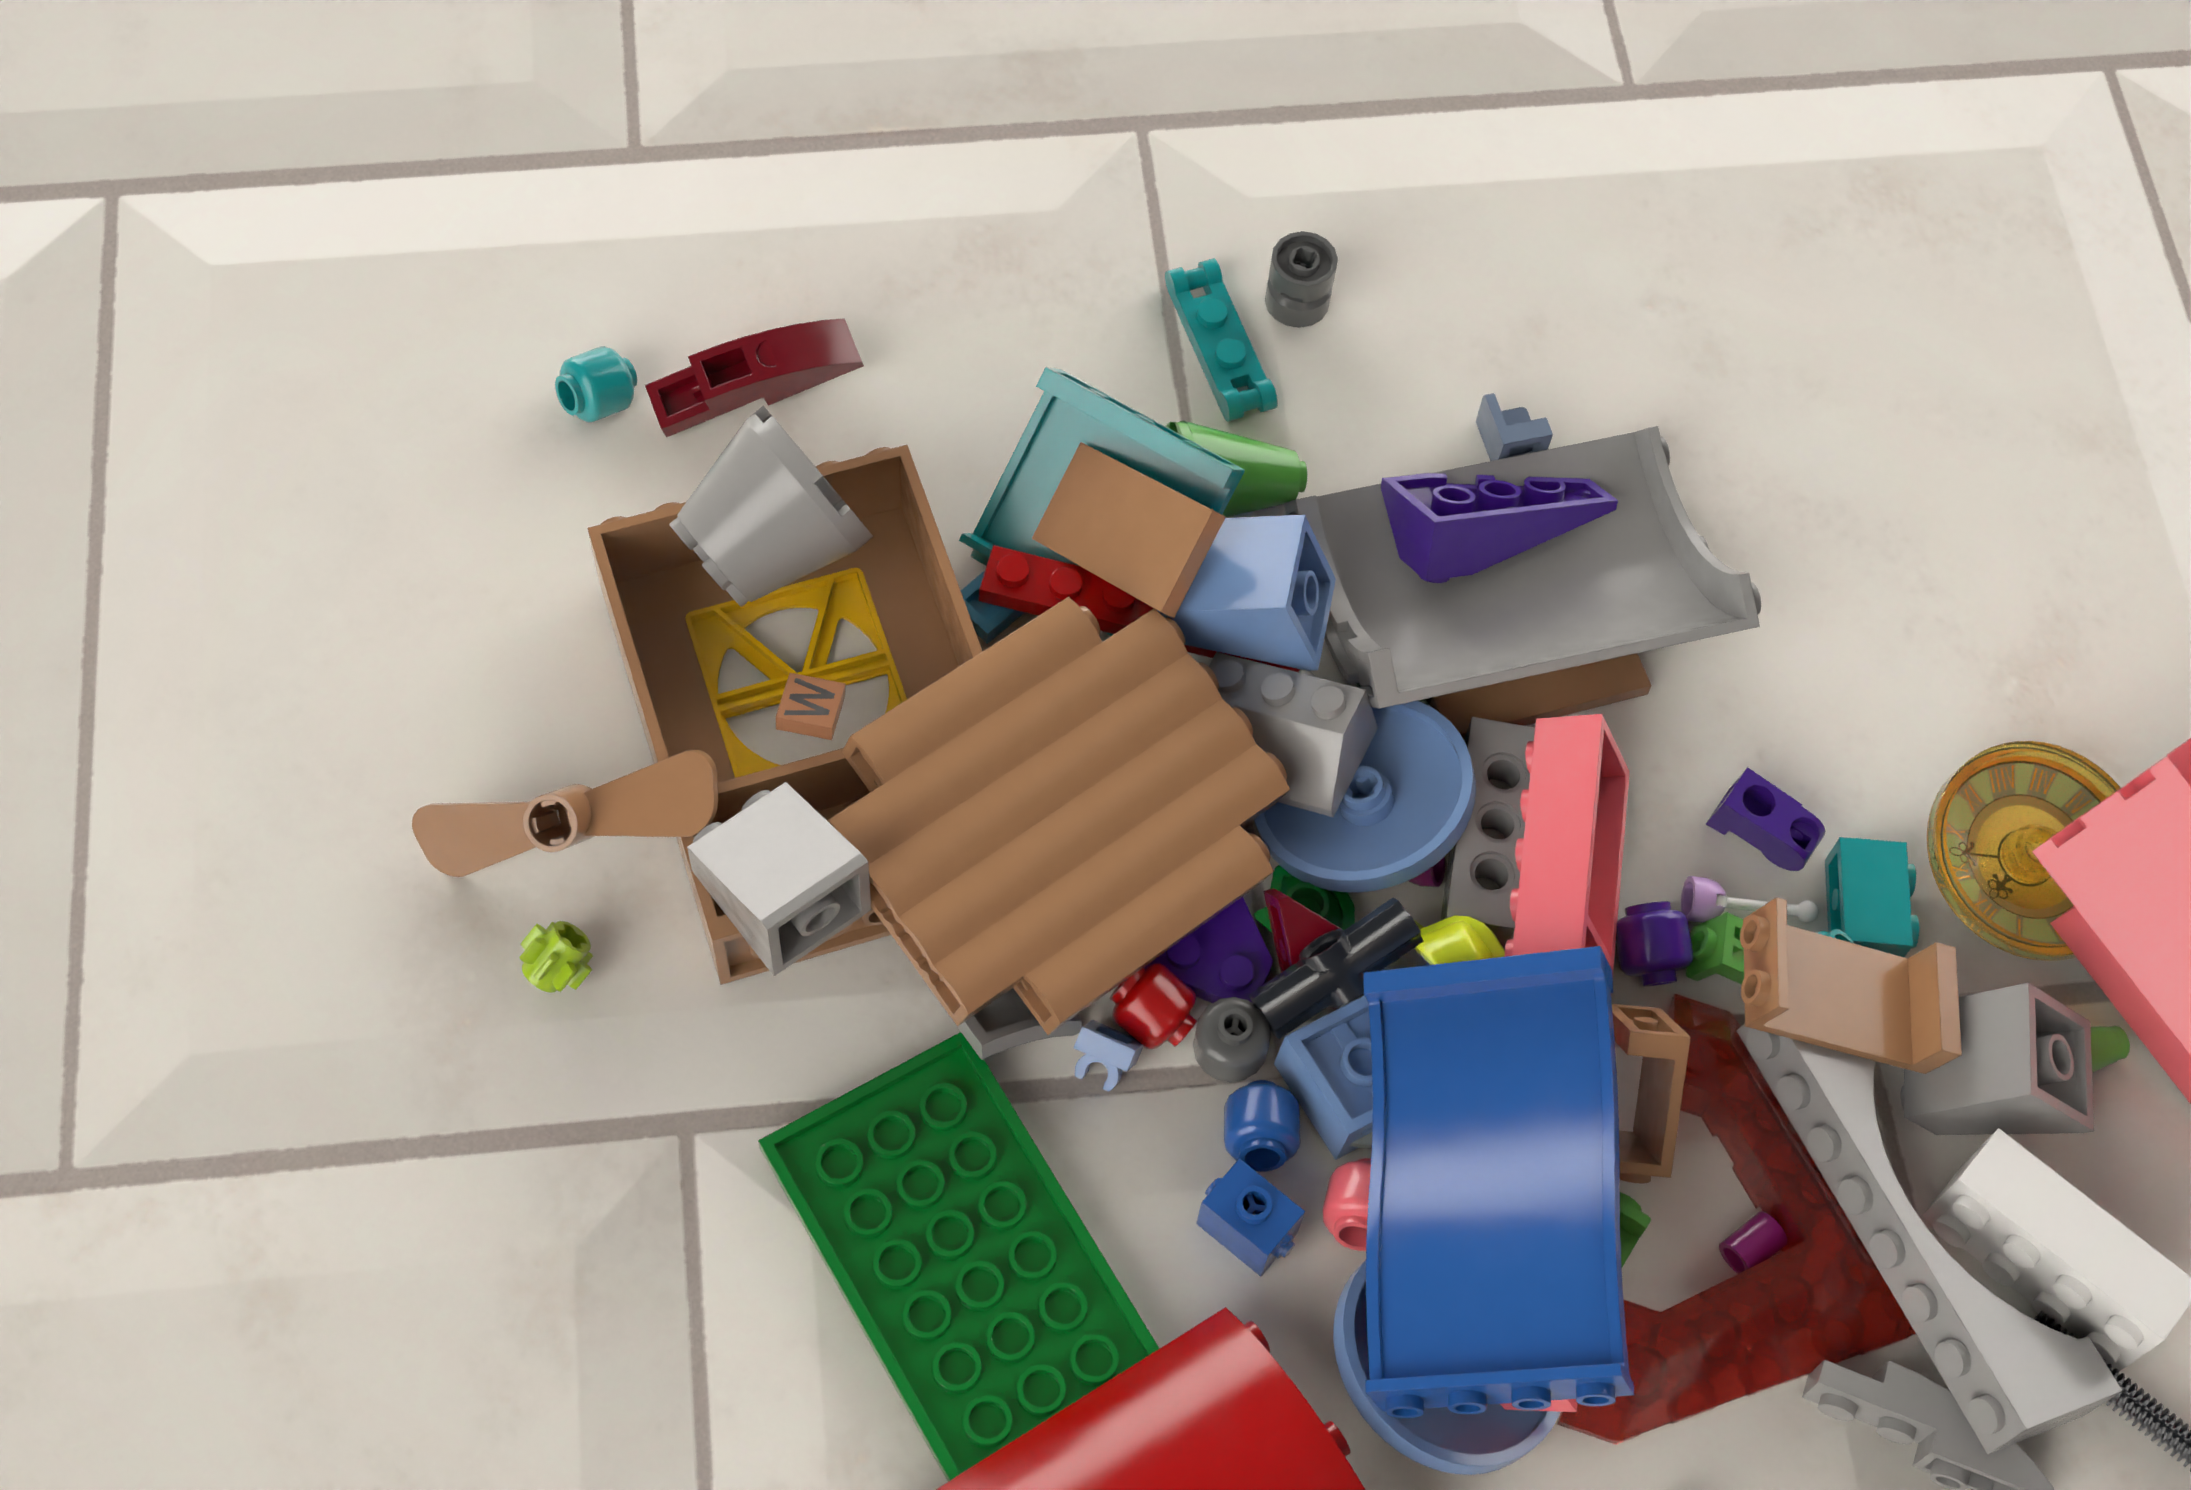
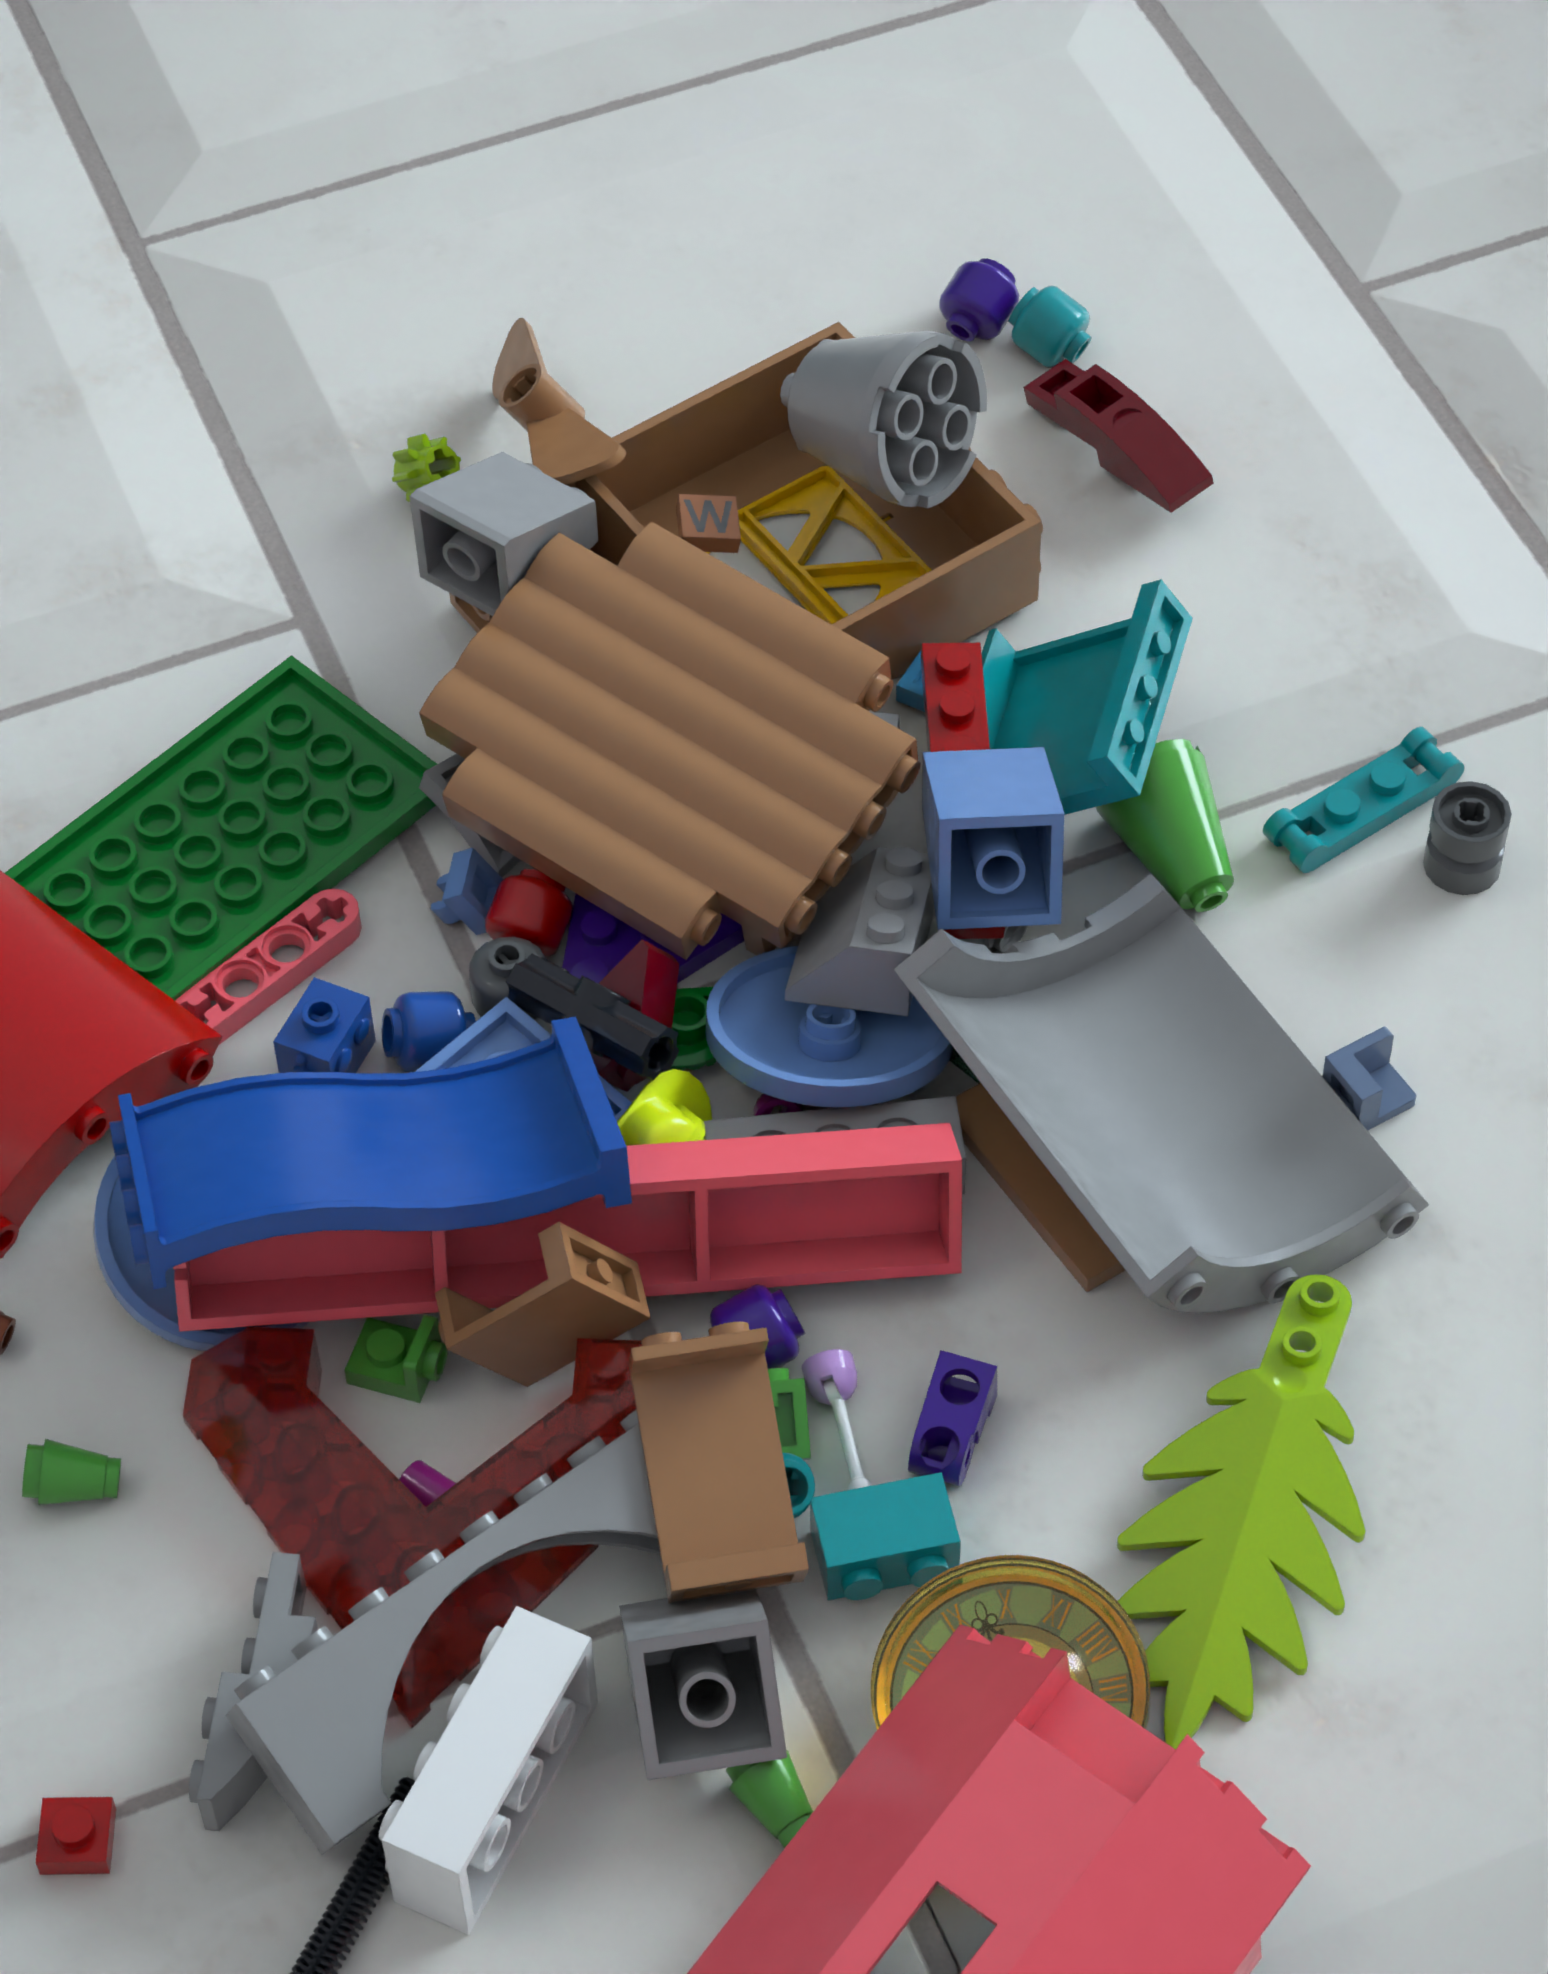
camera: 80 degrees right, 10 degrees down
medium nougat tile [1032,442,1226,618] -> none
dark purple wedge [1381,473,1618,583] -> none
none -> coral beam [175,888,362,1045]
none -> dark purple head [939,258,1019,342]
none -> lime plant [1113,1274,1366,1750]

